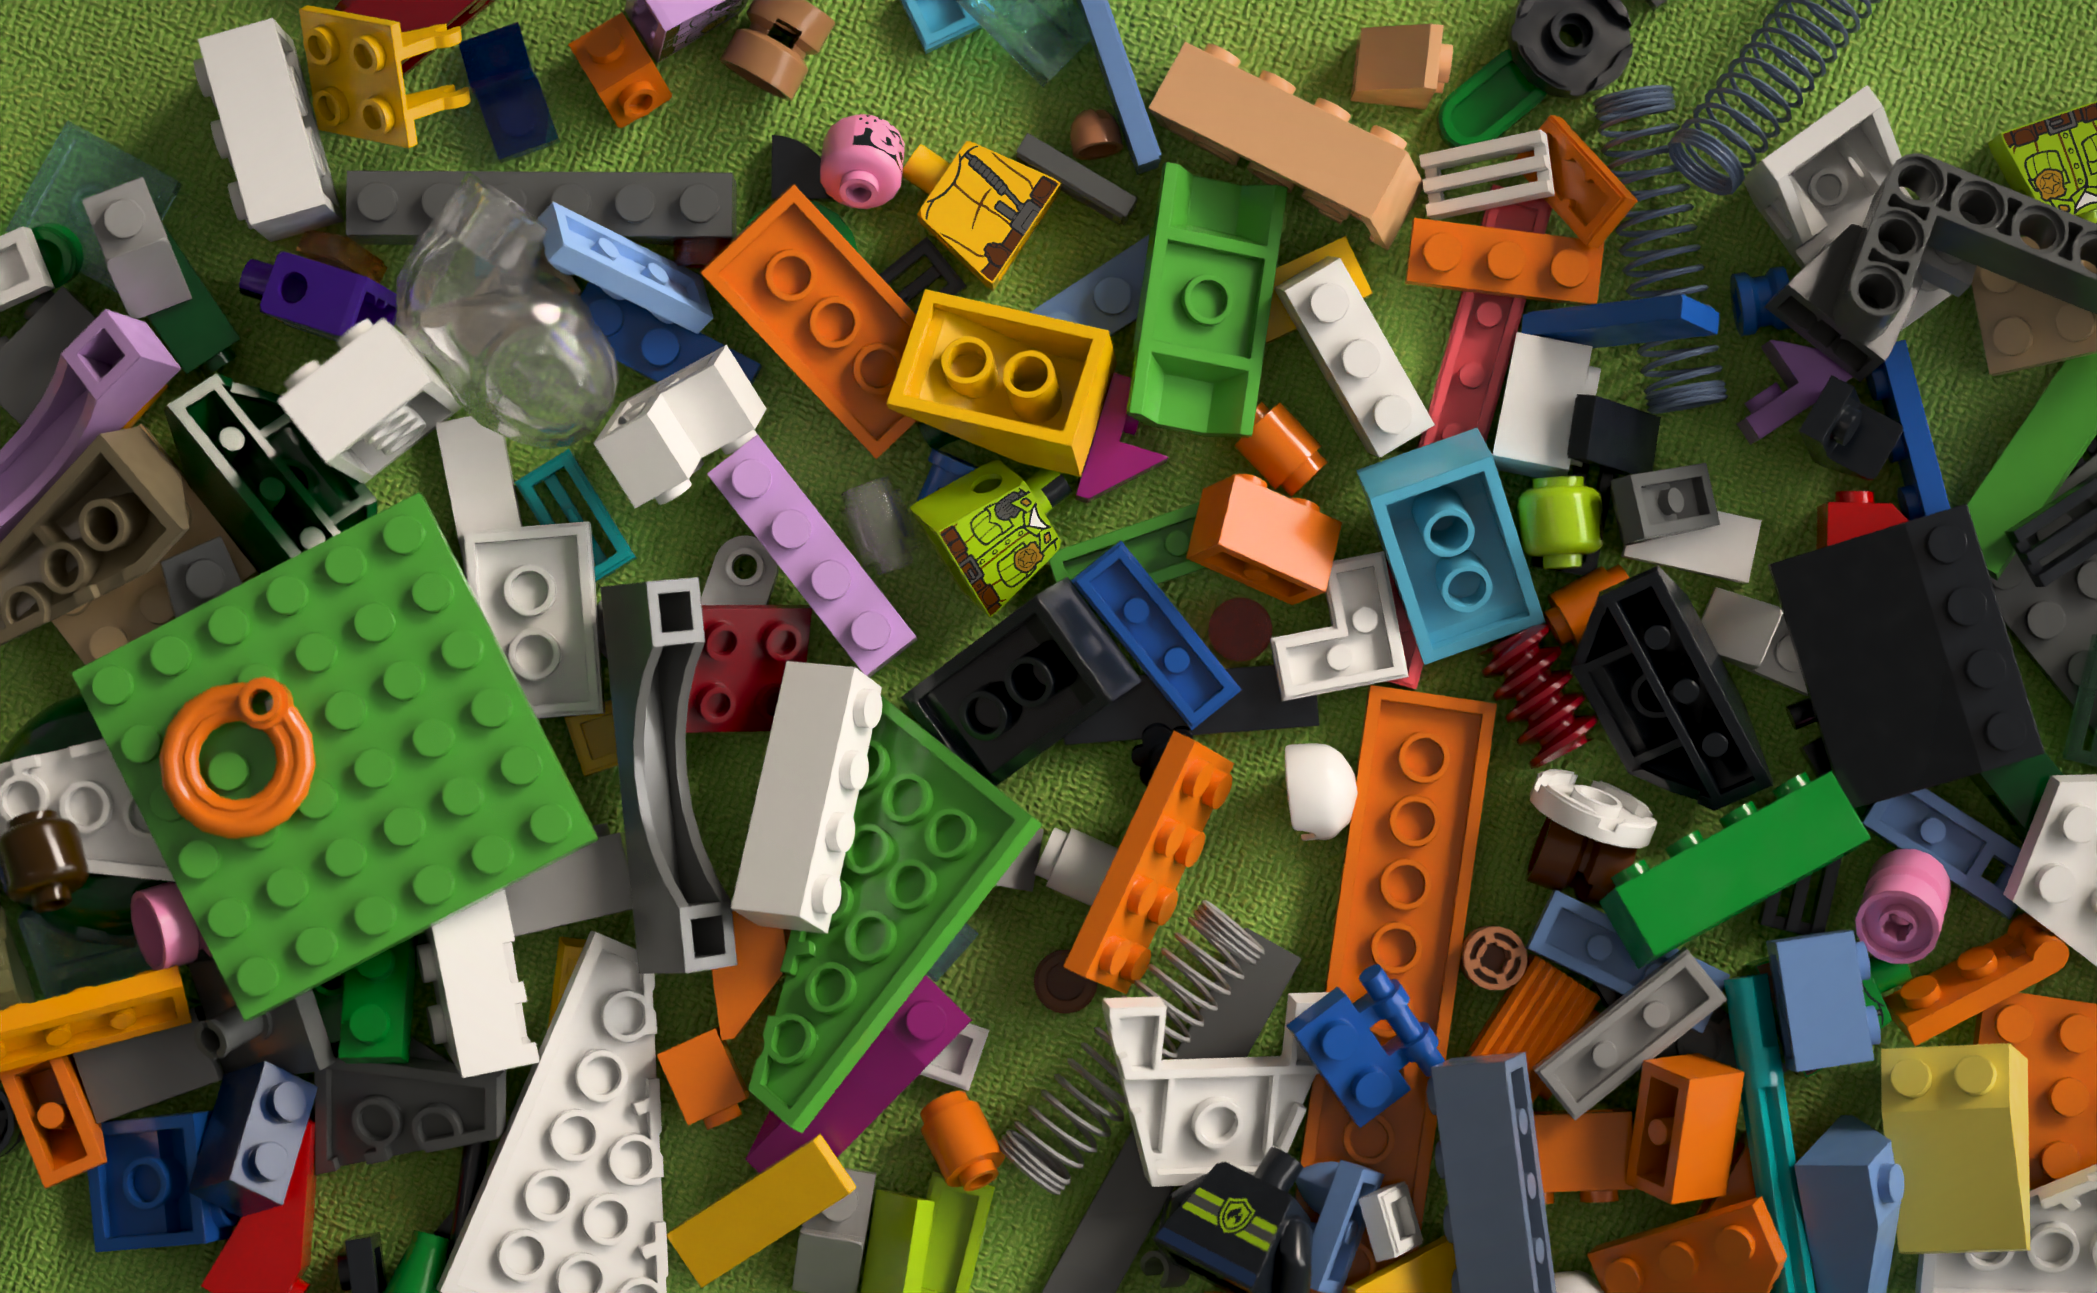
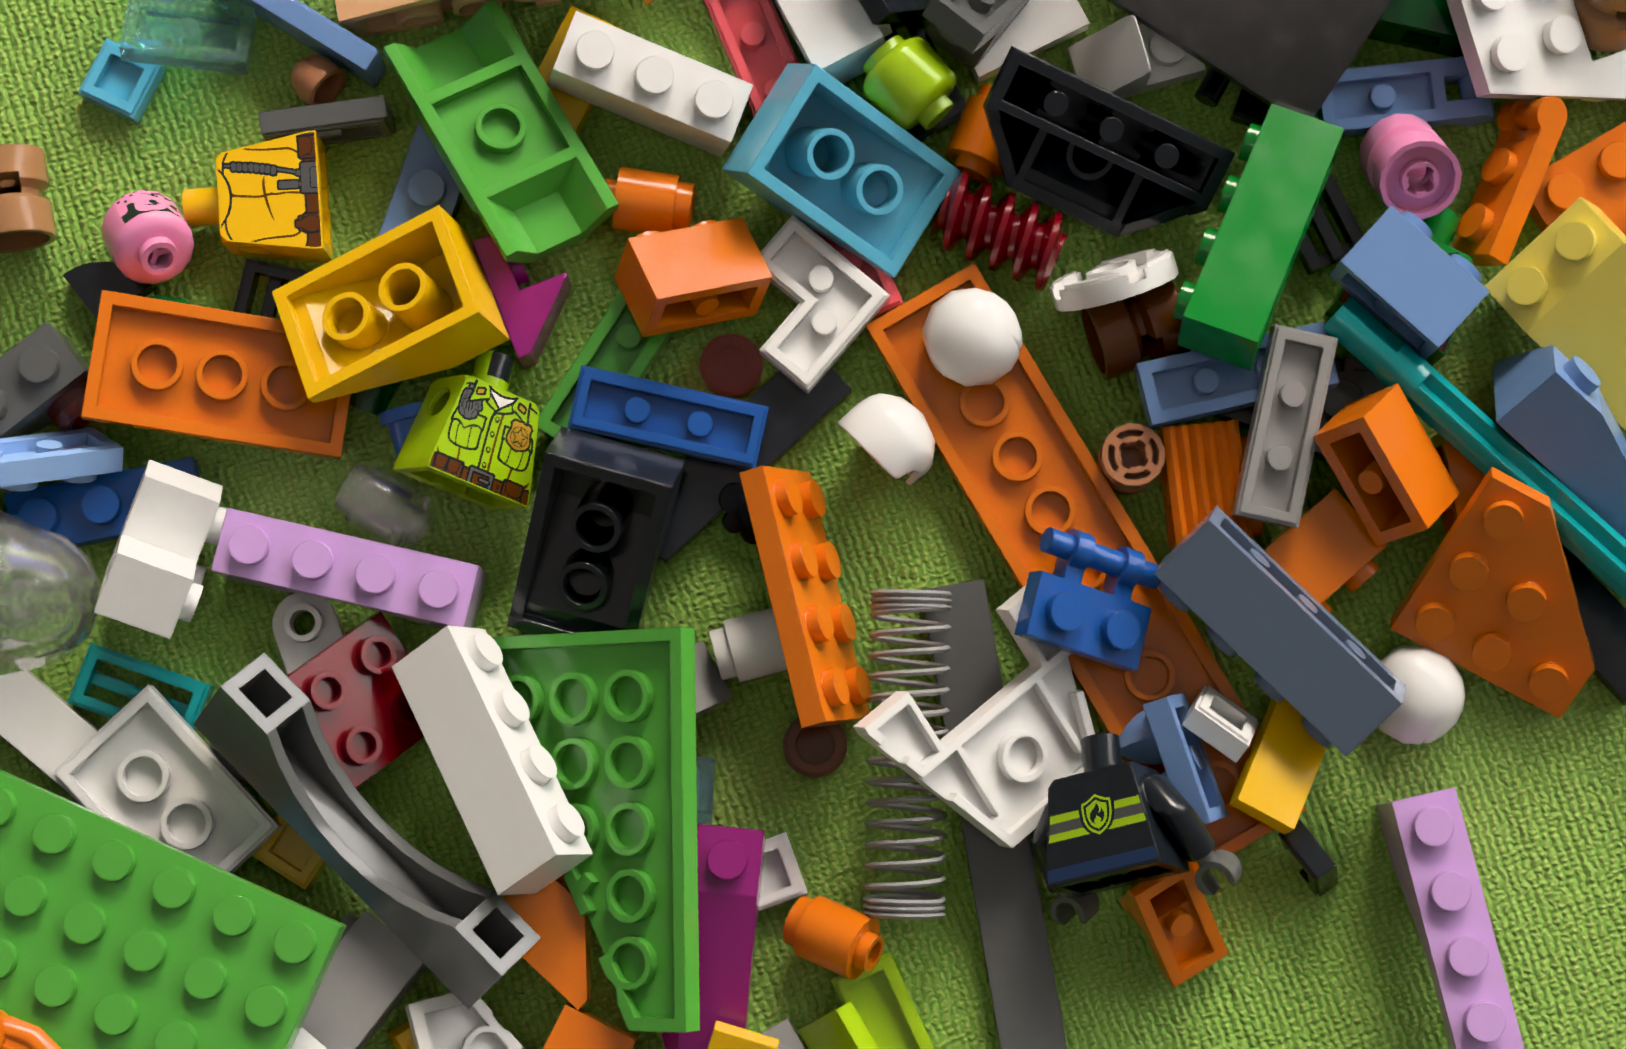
camera: 35 degrees left, 5 degrees down
none -> white hair [922,288,1023,387]

